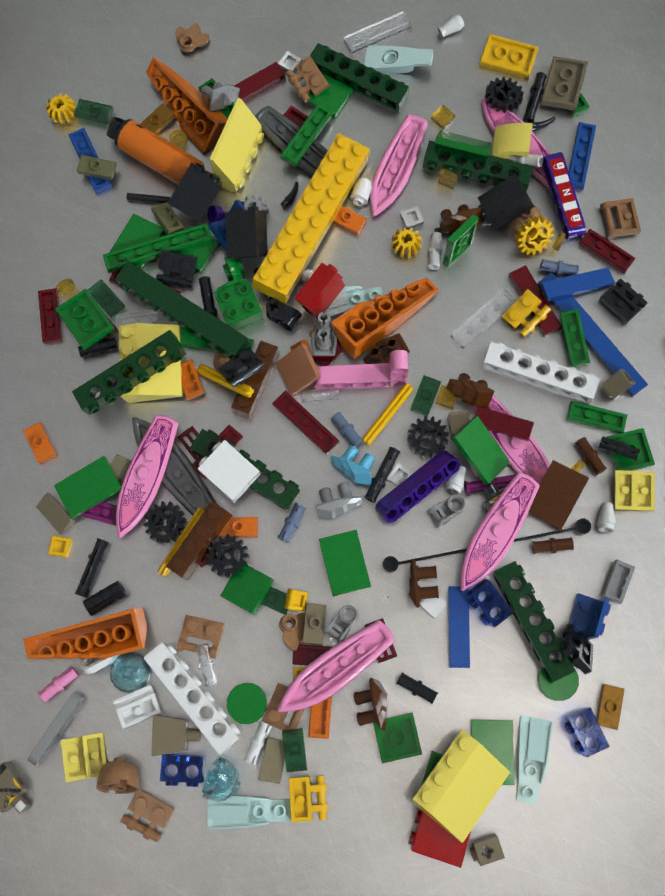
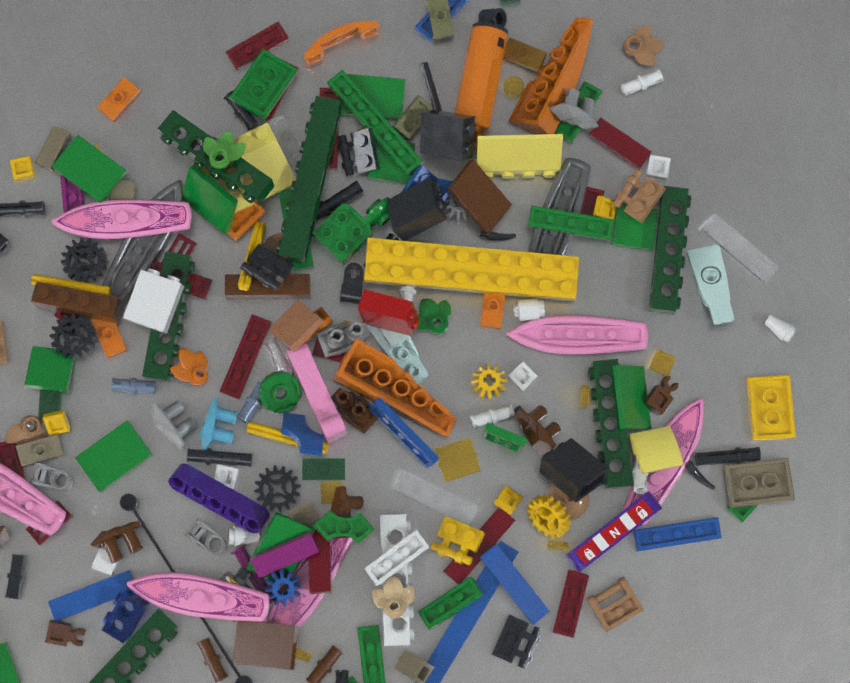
camera: 60 degrees right, 5 degrees up
clear yellow tile [56,279,76,295] -> none
clear green plate [87,279,125,318] -> none
dark purple tile [207,205,225,223] -> none
black gear [485,77,524,113] -> none
sand blue pin [540,259,579,276] -> none
none -> reddish brown plate [45,620,86,647]
none -> orange plate [170,348,208,386]
none -> green tile [182,165,238,234]
none -> bright green plate [203,131,246,169]
none -> magenta tile [250,531,319,578]
none -> green tile [259,371,302,414]
none -> blue gear [265,569,302,606]
none -> blue tile [281,412,324,456]
none -> orange slope [303,21,380,66]
none -> green tile [313,511,374,543]
none -> white plate [364,529,429,586]
none -> blue tile [368,397,440,468]
none -> tan plate [372,576,415,619]
none -> green plate [417,298,451,335]
none -> clear yellow piece [435,438,481,482]
none -> reddish brown tile [447,160,512,234]
none -> yellow tile [493,485,523,515]
none -> yellow tile [593,196,616,219]
none -> white pin [620,69,664,96]
none -> reddish brown plate [644,376,679,415]

